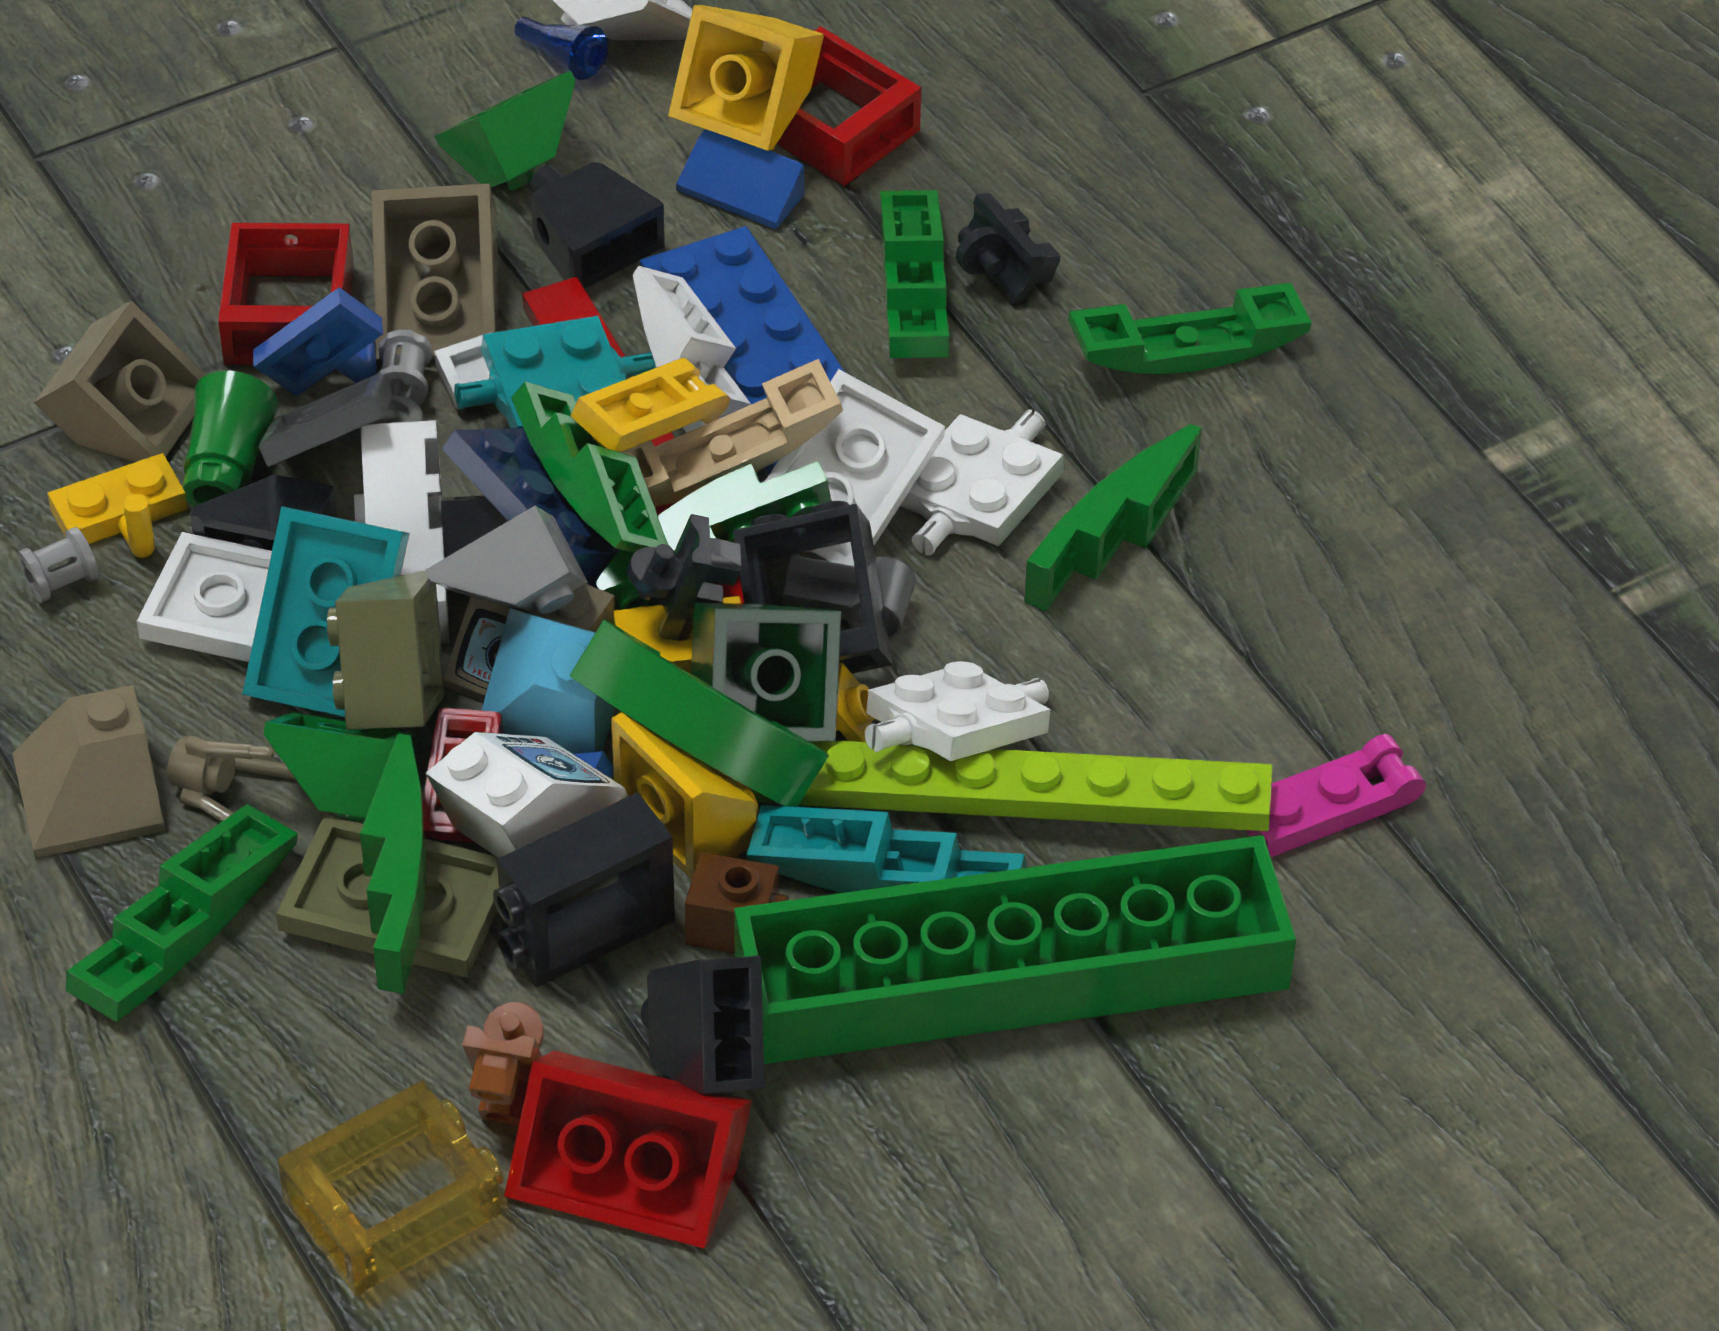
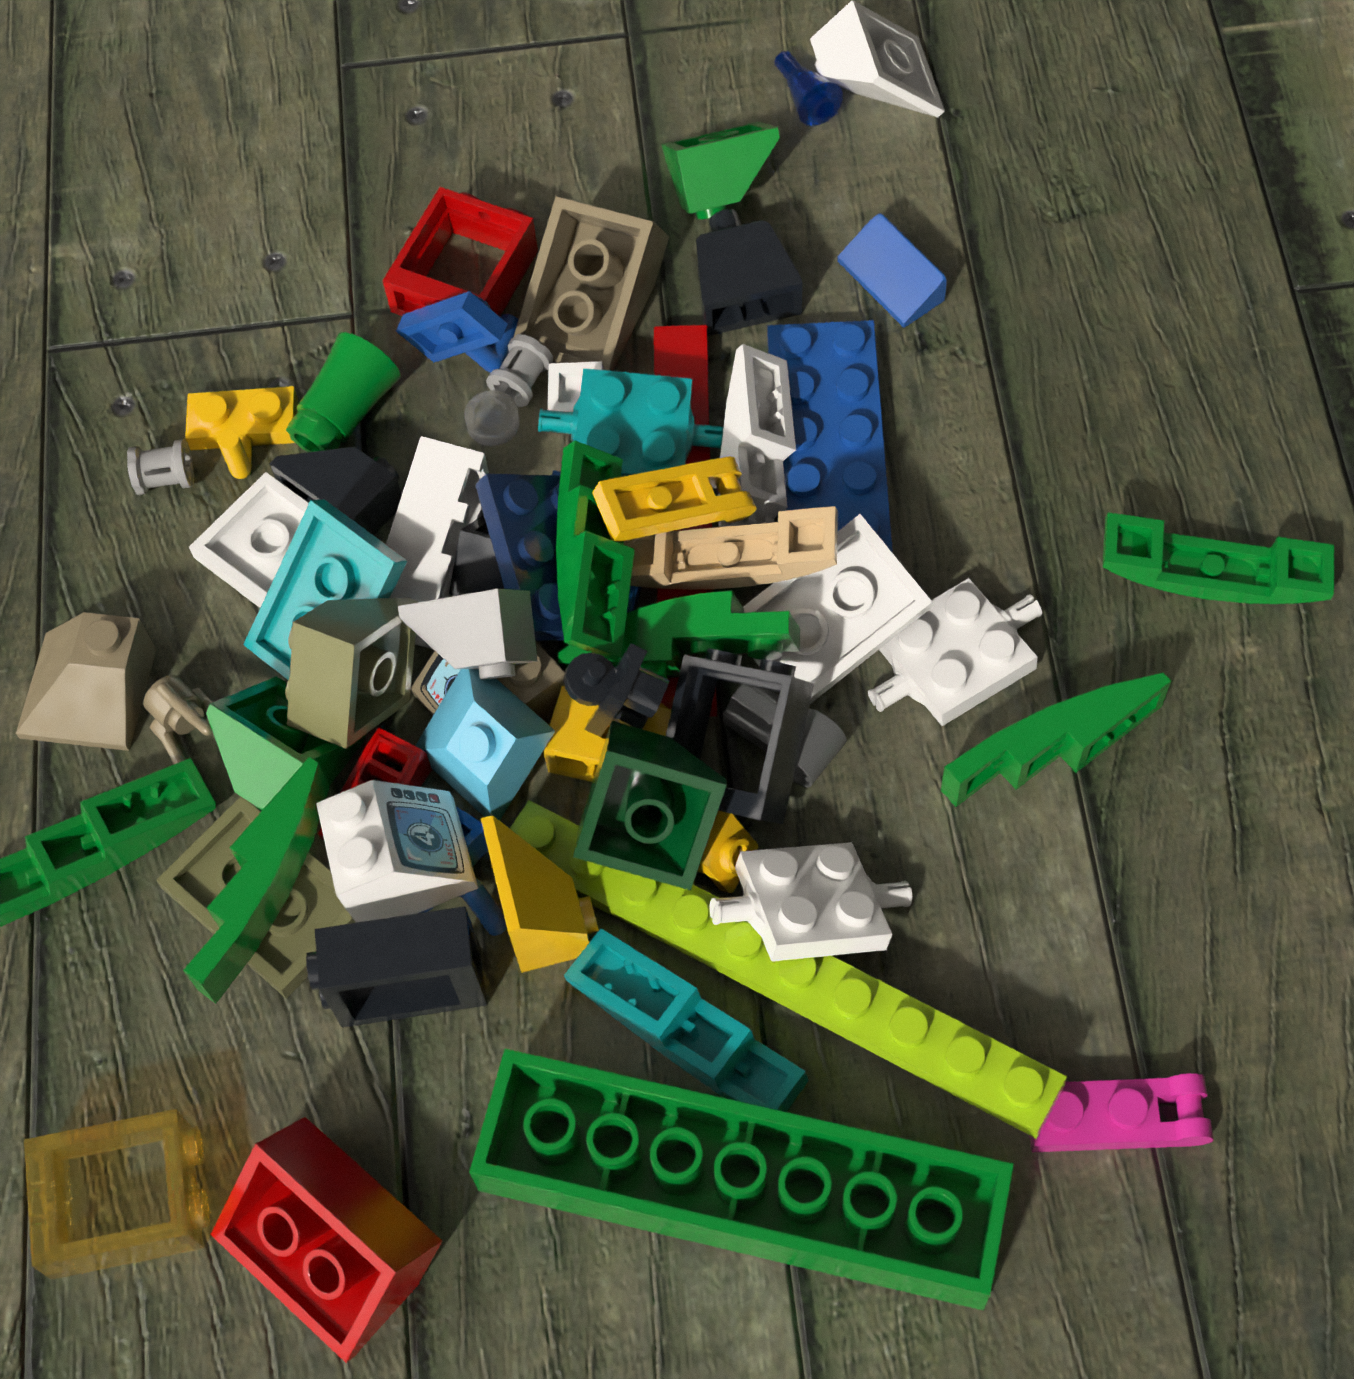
camera: 30 degrees right, 15 degrees up
dark tan slope [34,301,206,462] -> none
dark grey tile [259,373,393,467] -> none
dark orange hips [462,1002,544,1126] -> none
green slope [570,619,829,807] -> none
black torso [641,955,765,1094] -> none
yellow slope [668,5,824,151] -> none
reddish brown brick [685,852,789,953] -> none
red window [777,26,922,186] -> none
green slope [880,190,949,358] -> none
black hips [956,193,1060,304] -> none

